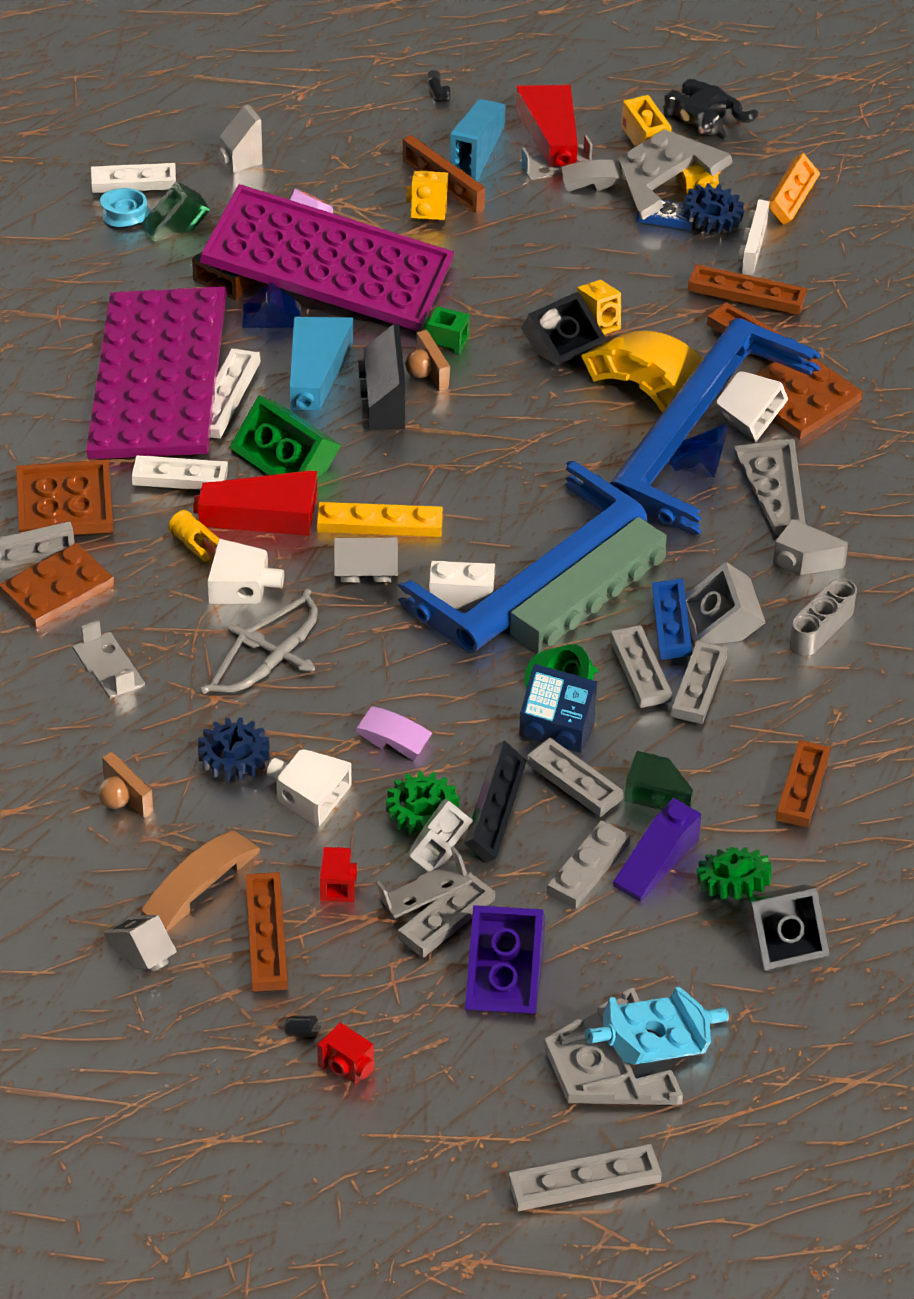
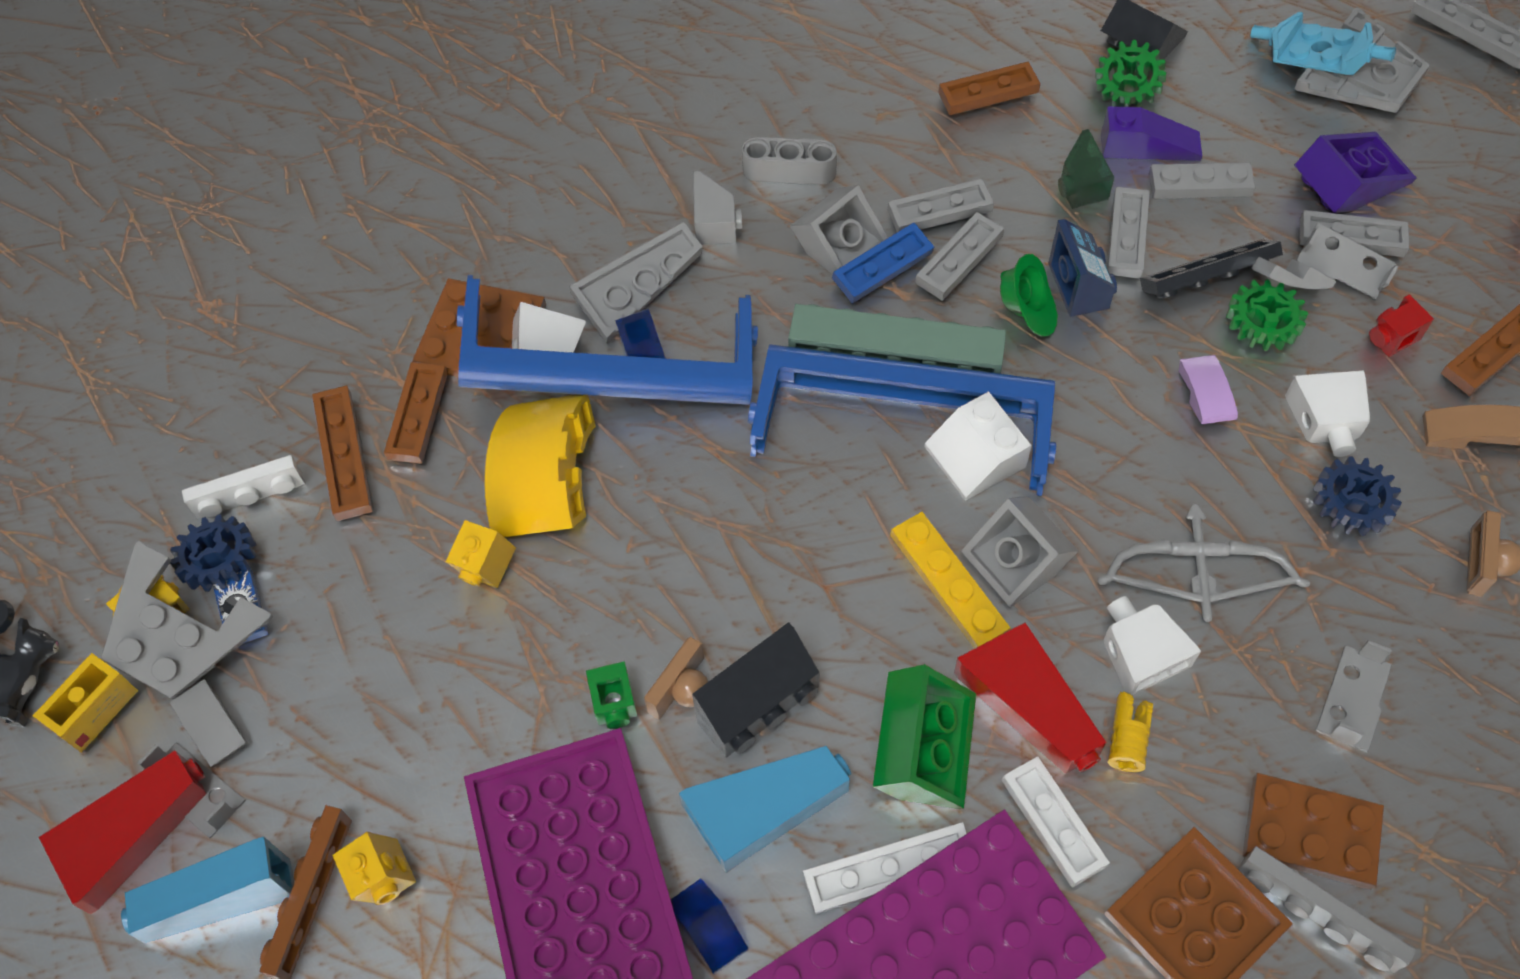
camera: 120 degrees left, 15 degrees up
black slope [521,291,607,365] -> none
light orange plate [768,153,820,225] -> none

